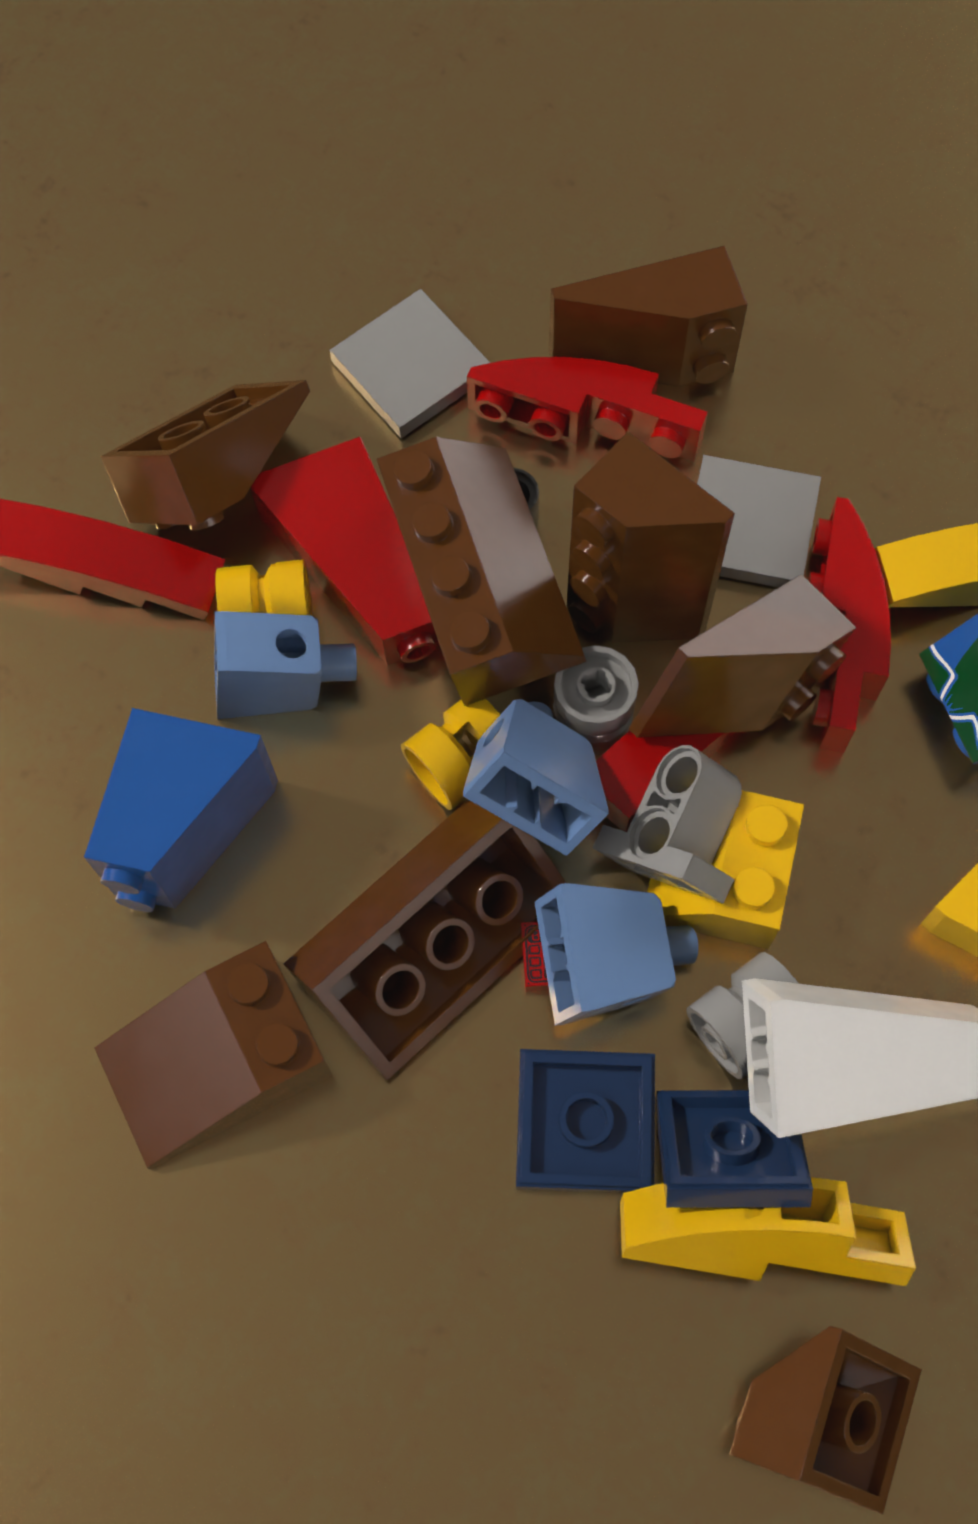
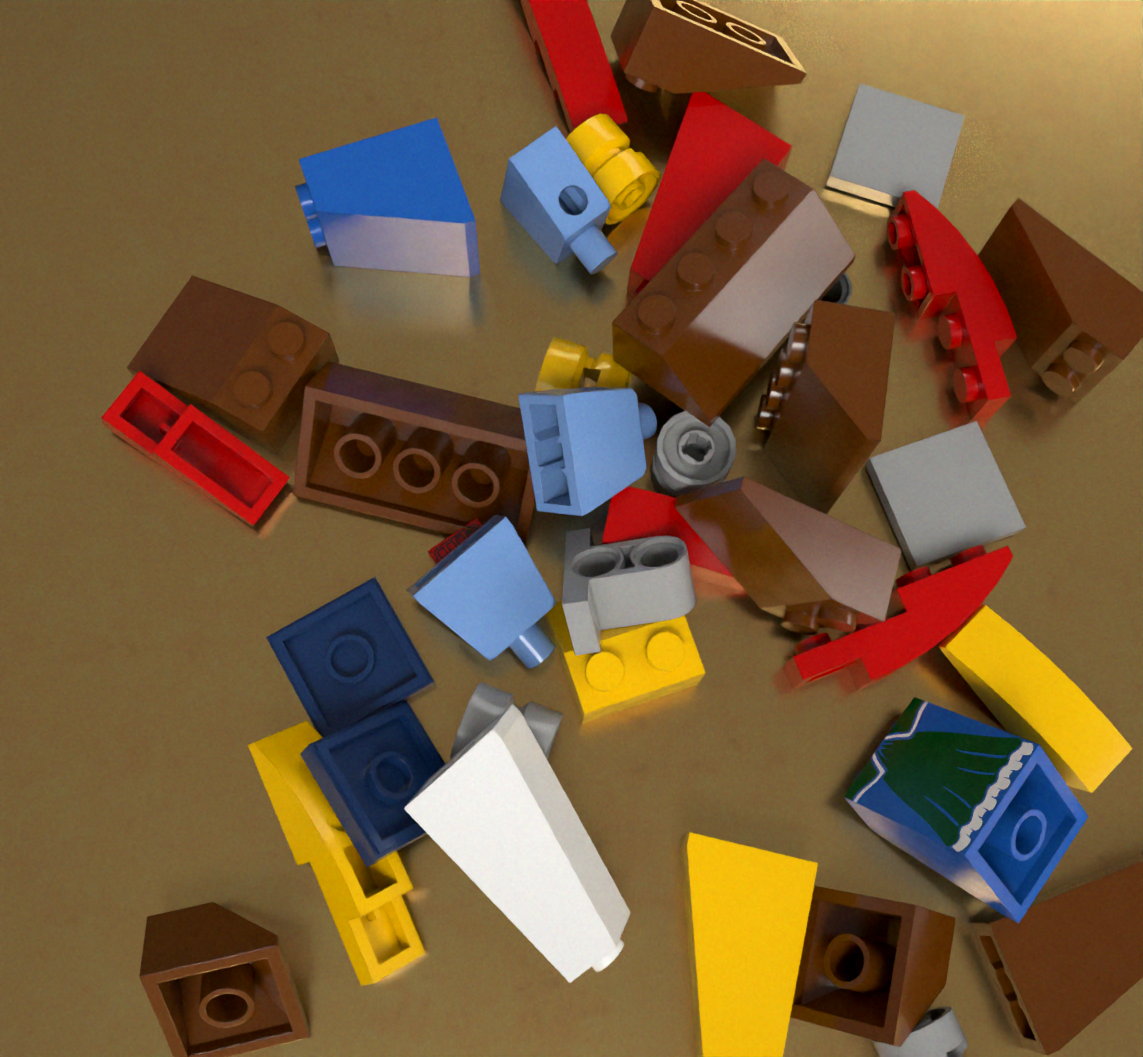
camera: 50 degrees right, 5 degrees up
none -> red slope [101,370,290,526]

